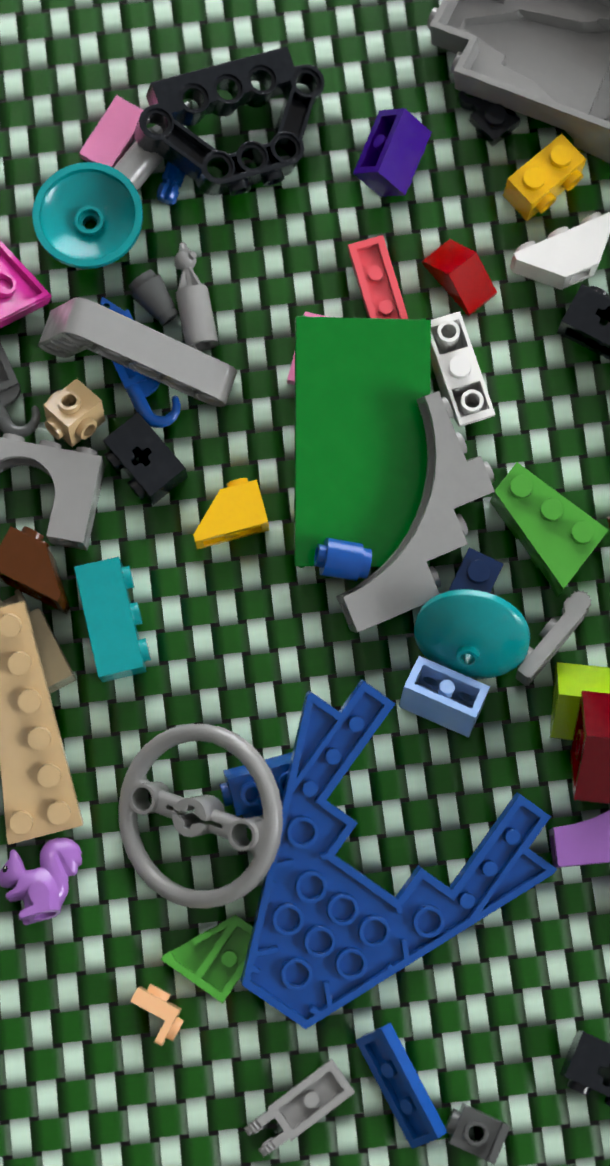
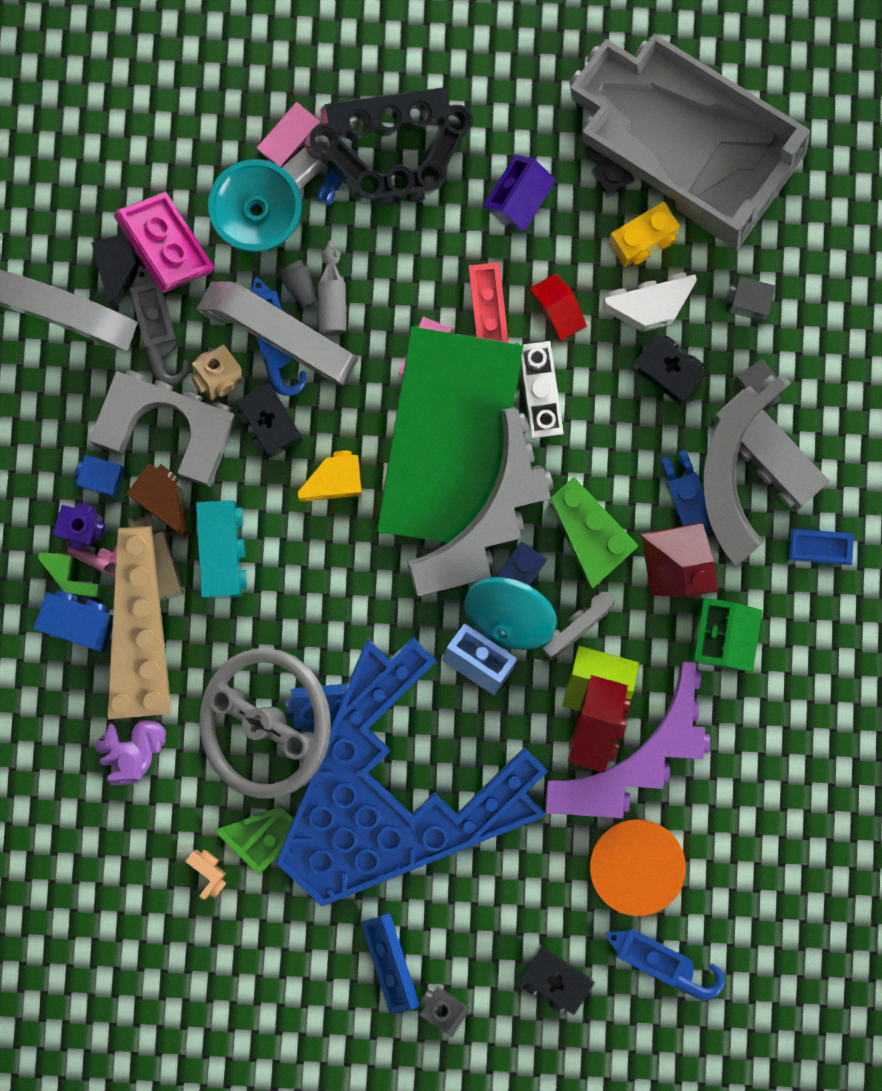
camera: 10 degrees right, 5 degrees up
light grey hinge [244,1058,355,1157] -> none
blue brick [314,538,372,581] -> none

